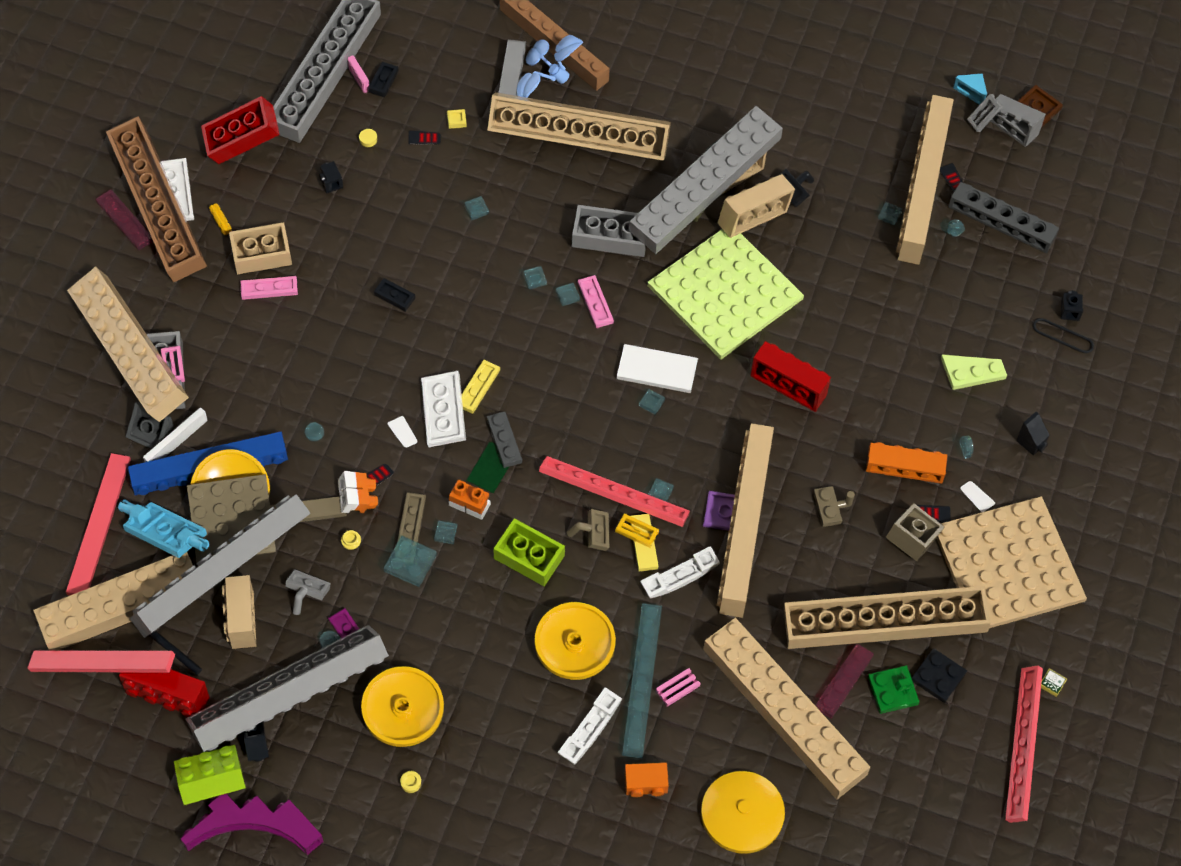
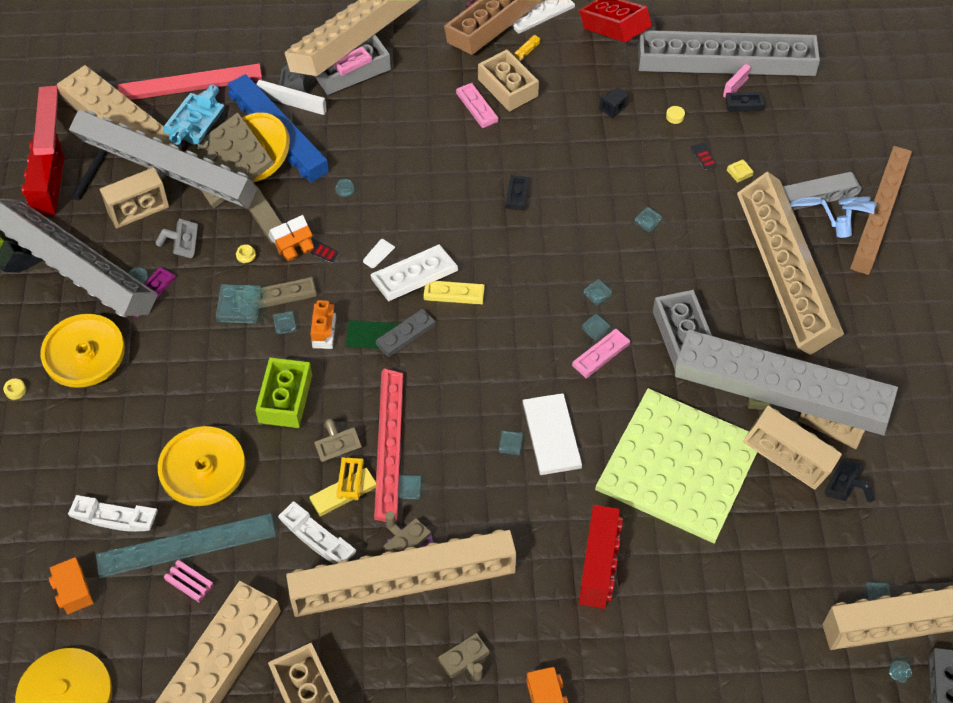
camera: 70 degrees right, 5 degrees down
none -> dark tan plate [384,511,431,553]

